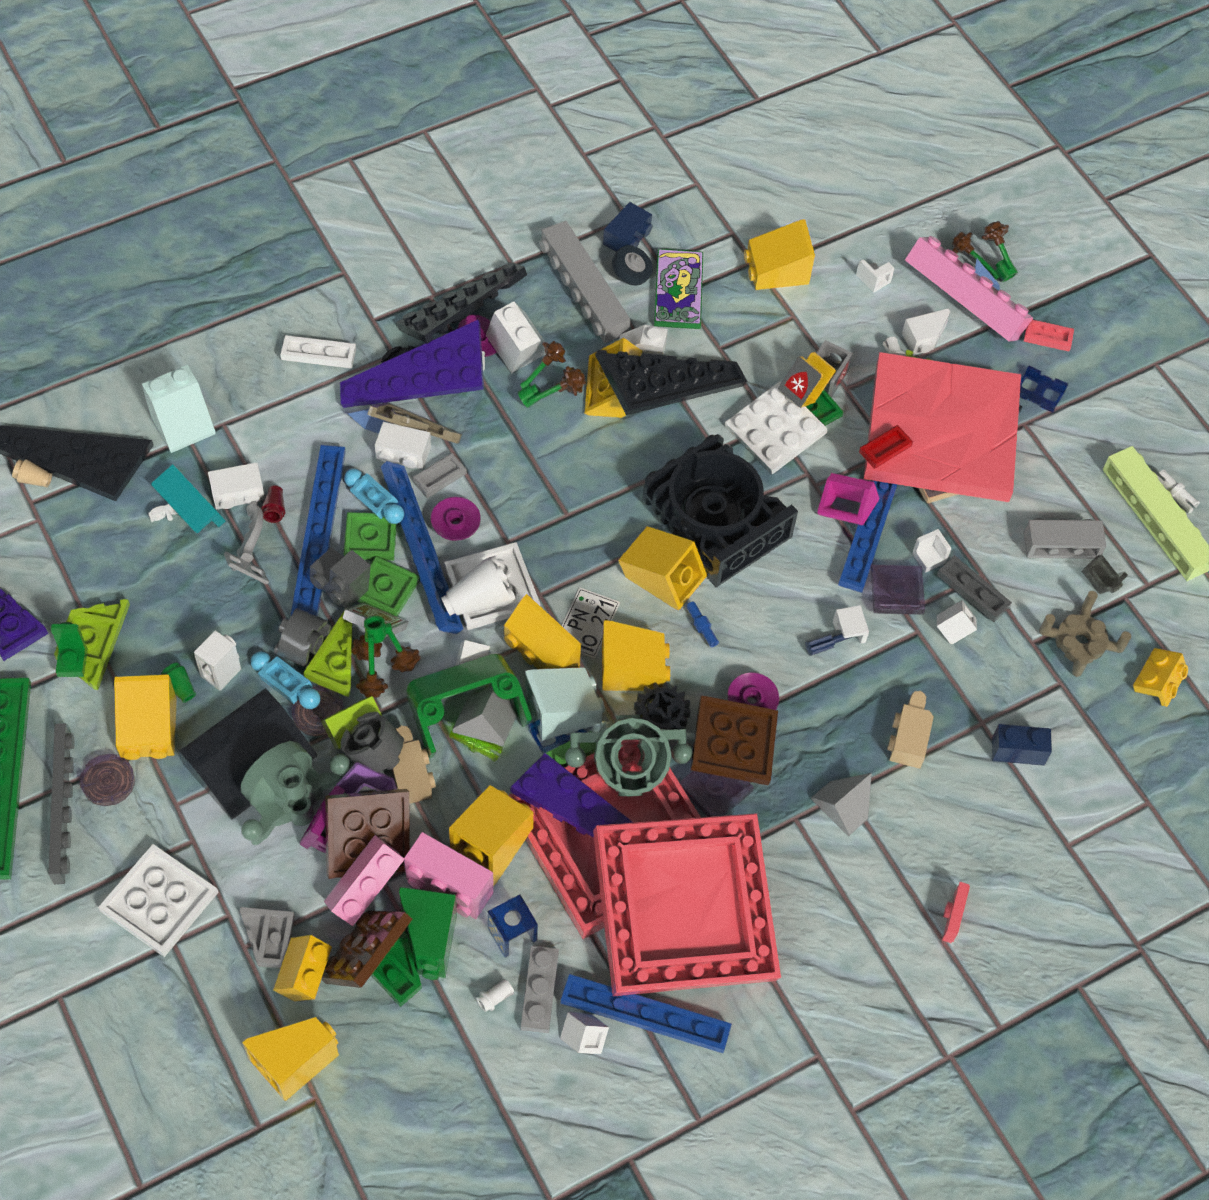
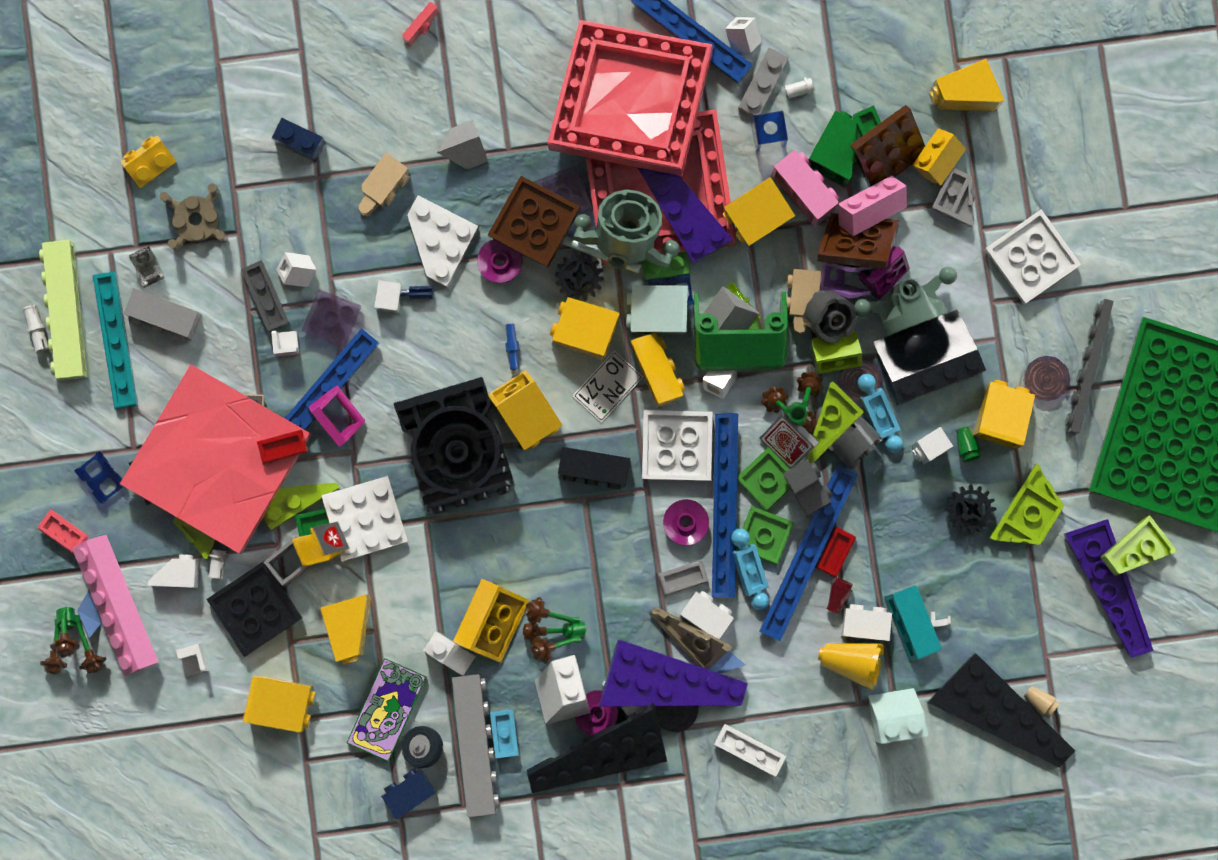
camera: 155 degrees left, 25 degrees up
green bracket [51,622,88,677] -> none
light grey piece [224,501,269,585] -> none
white cone [441,555,517,616] -> none
black wing [595,350,747,415] -> none
none -> teal tile [92,271,138,410]
none -> black plate [207,561,303,657]
none -> lime wing [263,483,340,530]
none -> yellow slope [320,594,371,665]
none -> white plate [407,195,479,287]
none -> medium azure plate [490,709,519,758]
none -> black brick [558,447,630,490]
none -> red tile [815,527,856,578]
none -> yellow cone [818,643,884,690]
none -> black gear [945,484,997,535]

